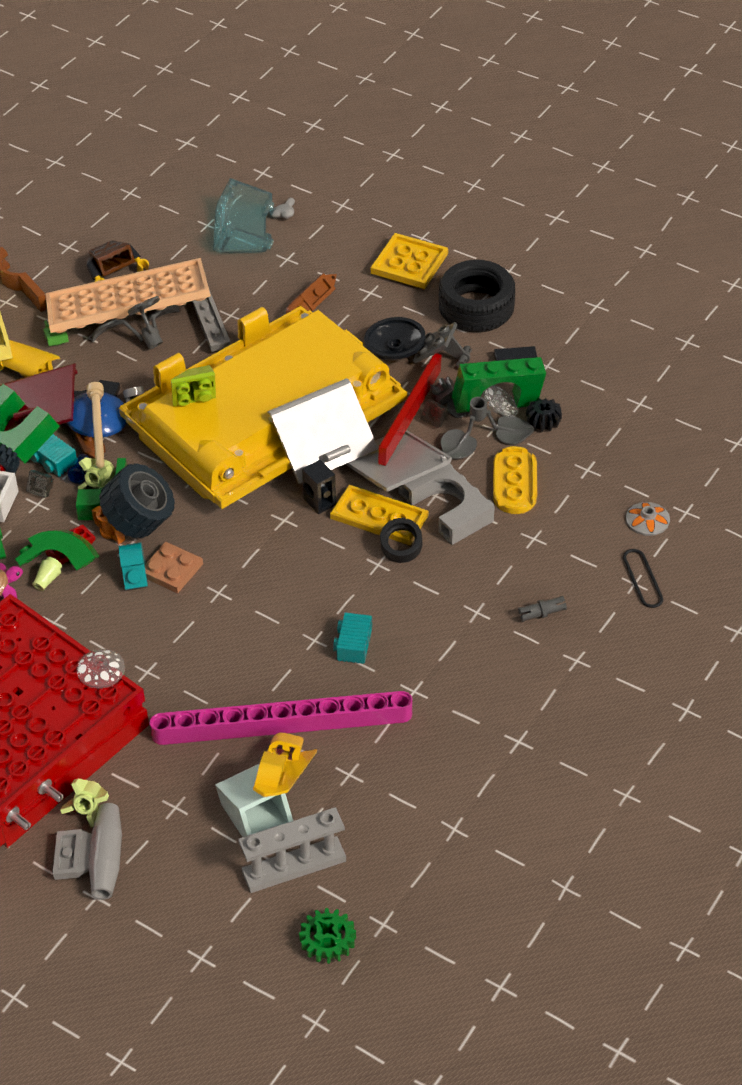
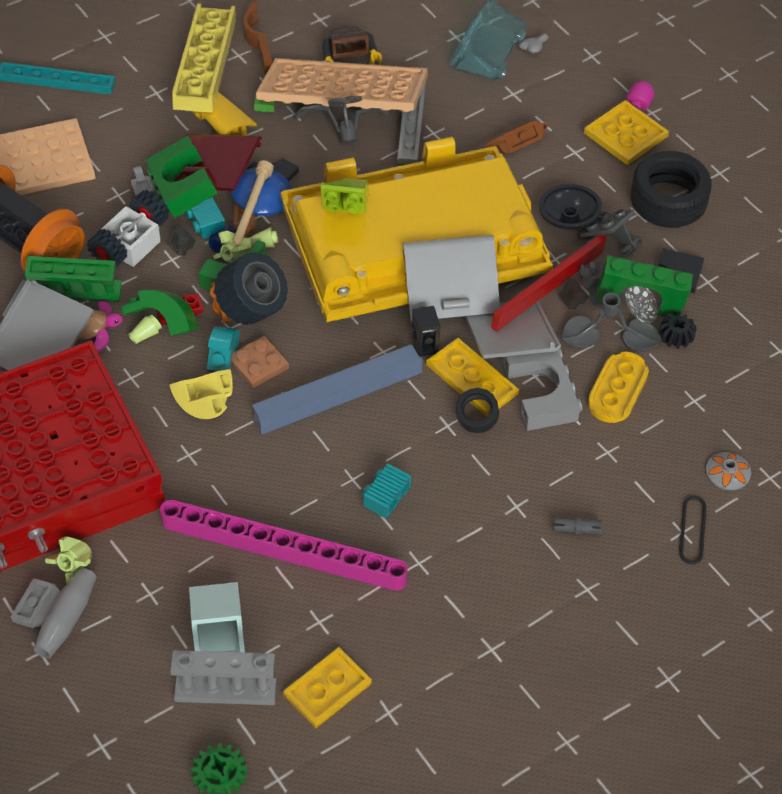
camera: 20 degrees right, 5 degrees up
clear dish [76,649,125,688] -> none
light grey tile [123,386,144,402] -> none
yellow panel [253,733,317,797] -> none
none -> light yellow brick [169,369,233,419]
none -> yellowish green cone [247,227,278,248]
none -> sand blue tile [252,344,422,435]
none -> yellow tile [283,647,372,728]
none -> dark pink head [626,81,655,110]

